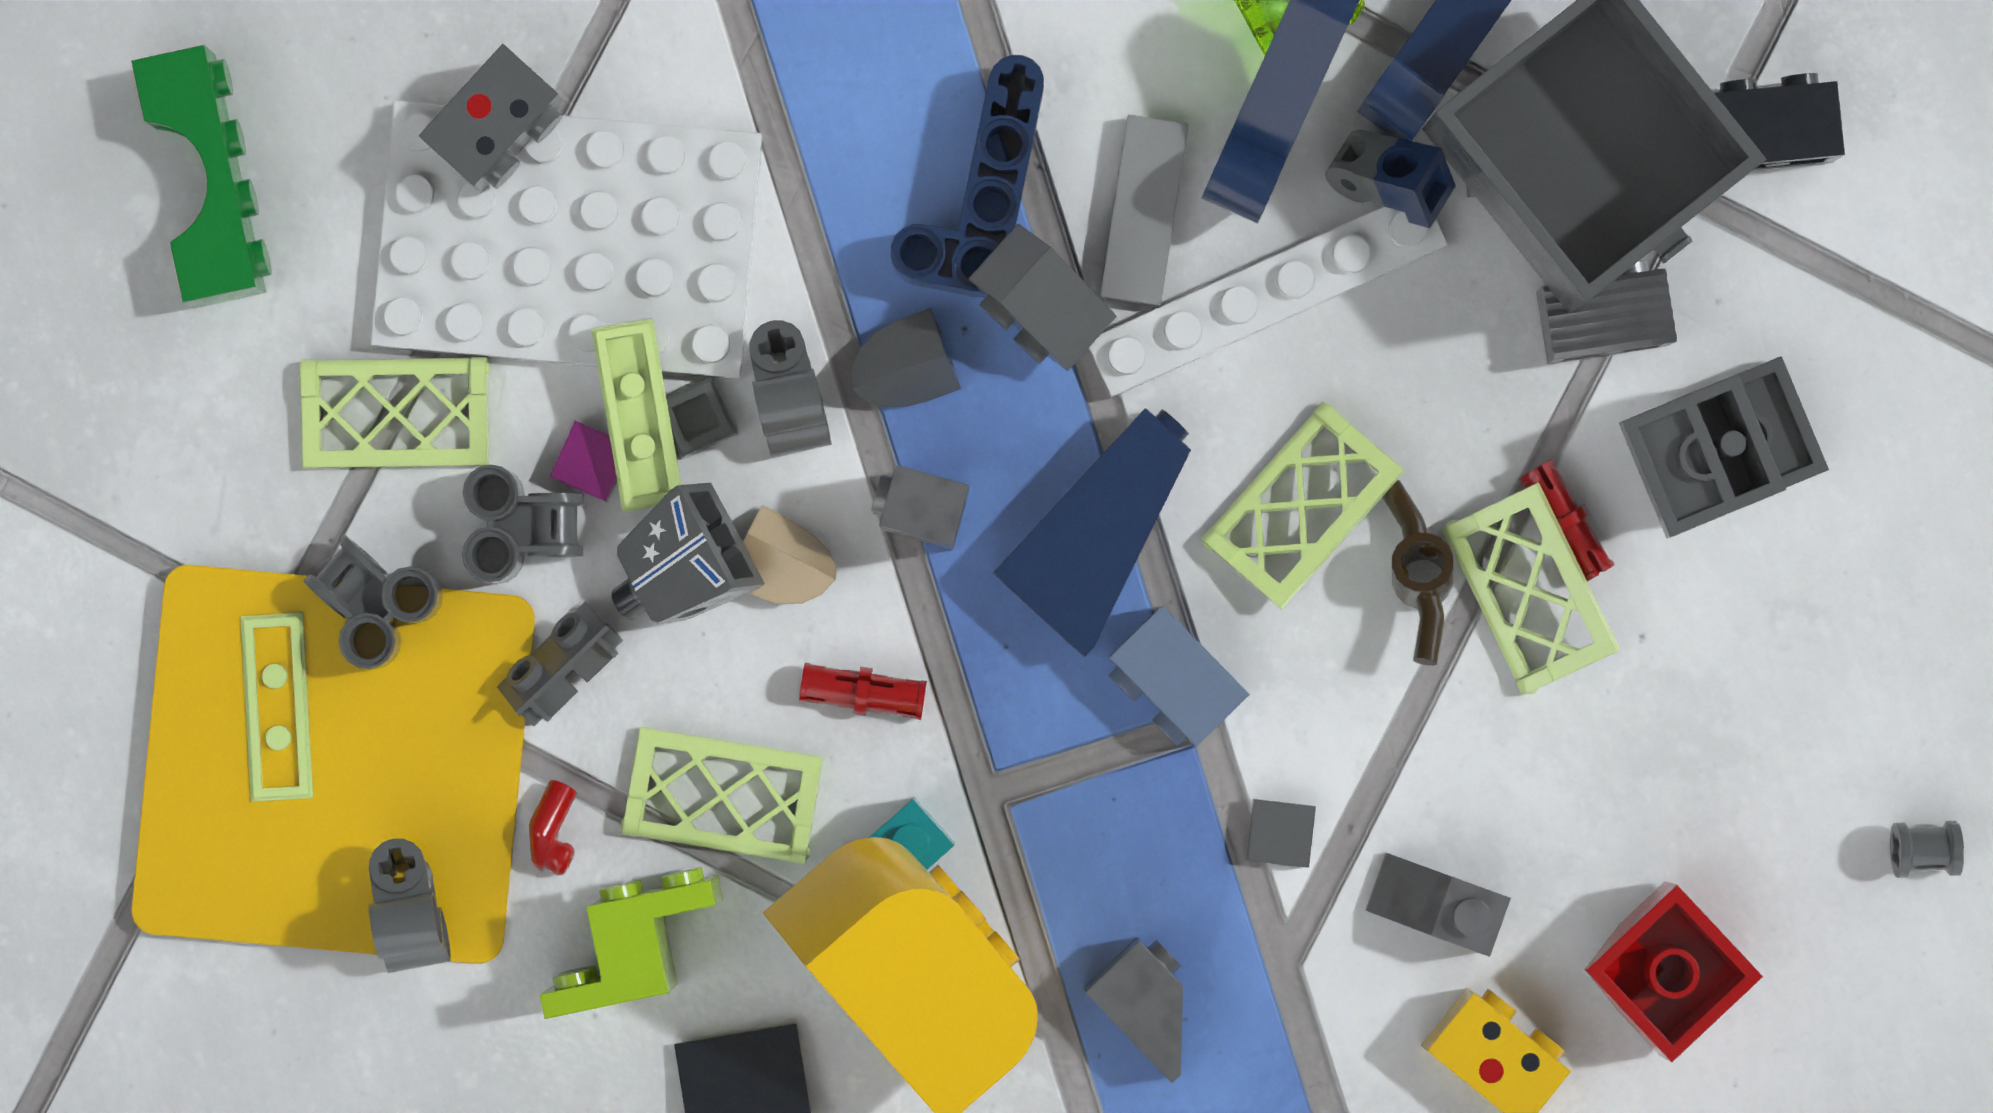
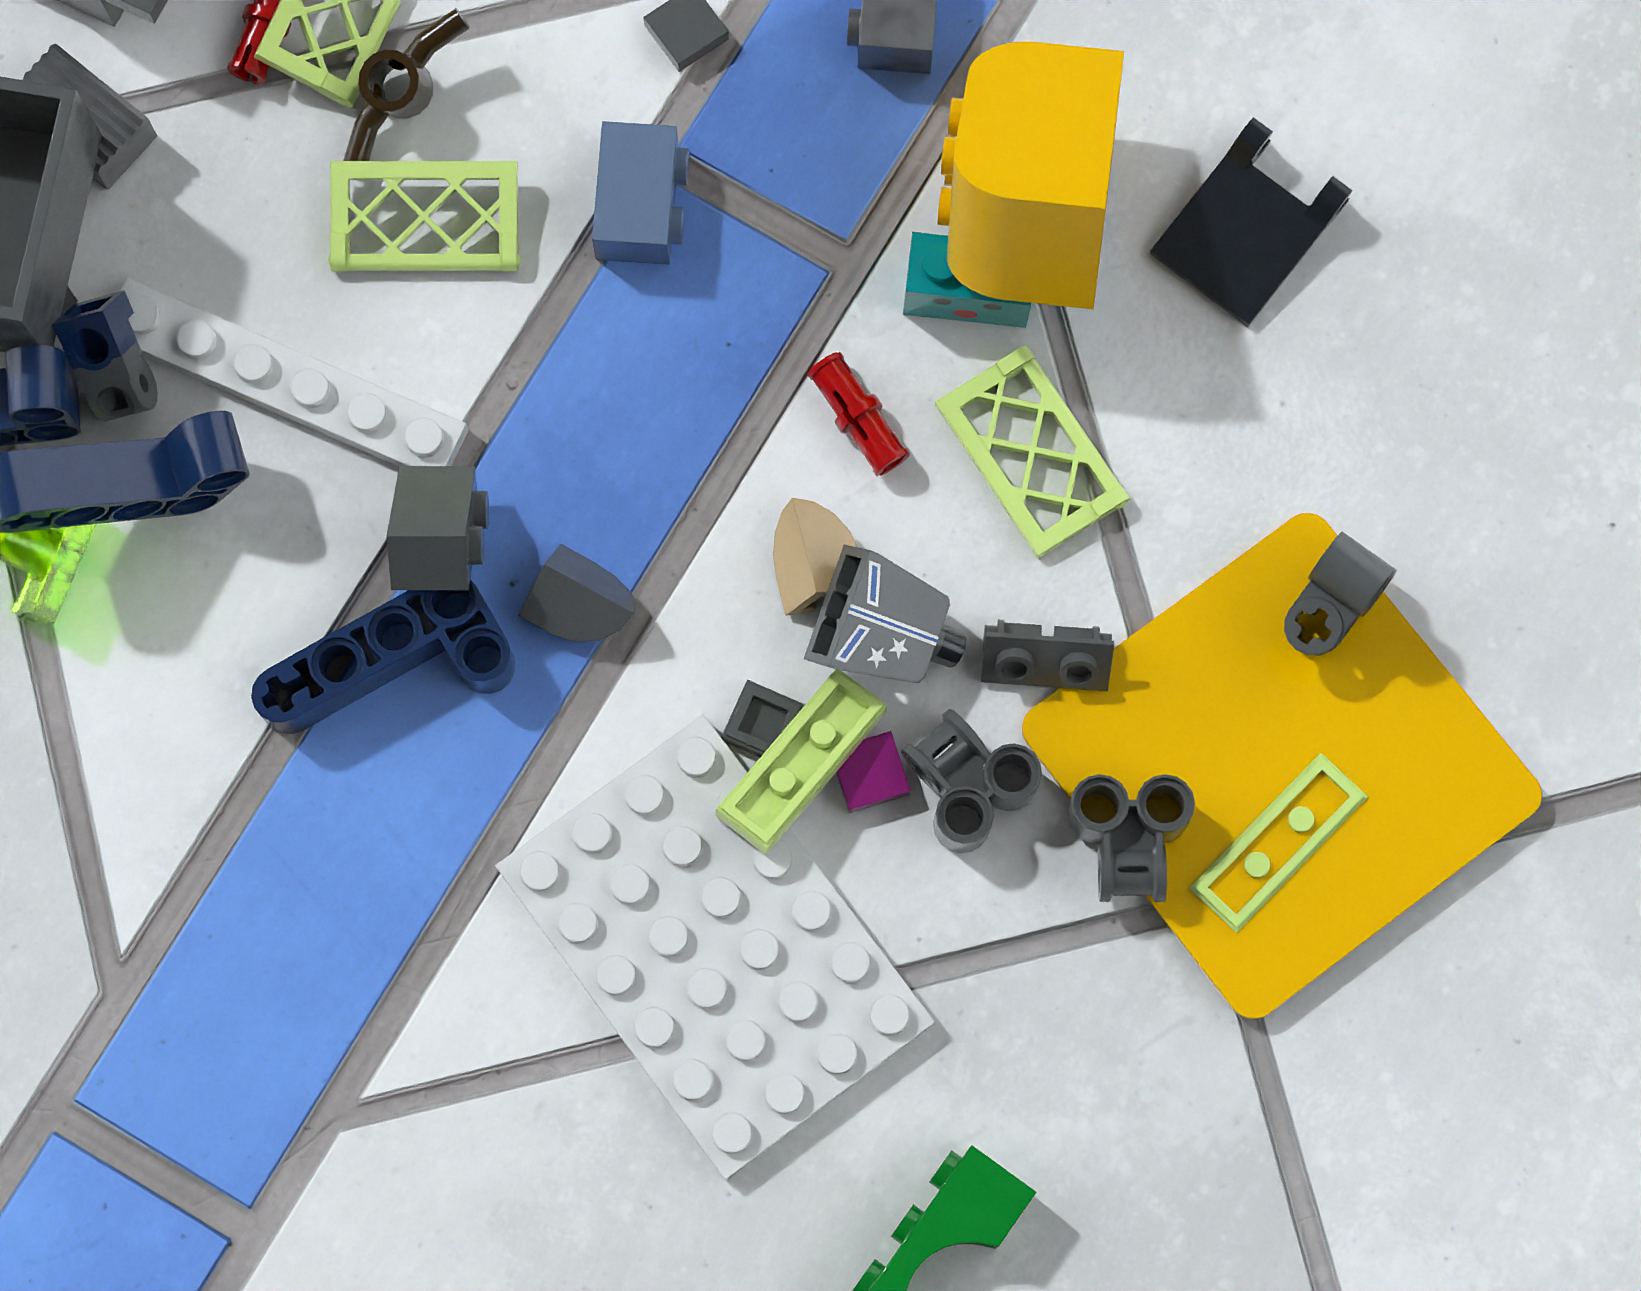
camera: 125 degrees left, 10 degrees down
yellowish green window [299,357,490,468] -> none
dark grey brick [418,43,564,193] -> none
red arm [529,780,577,876] -> none
lime bracket [540,867,723,1019] -> none
dark grey piece [749,320,832,458] -> none
flat silver brick [871,465,969,550] -> none
dark blue slope [993,408,1191,657] -> none
light grey tile [1099,114,1189,308] -> none

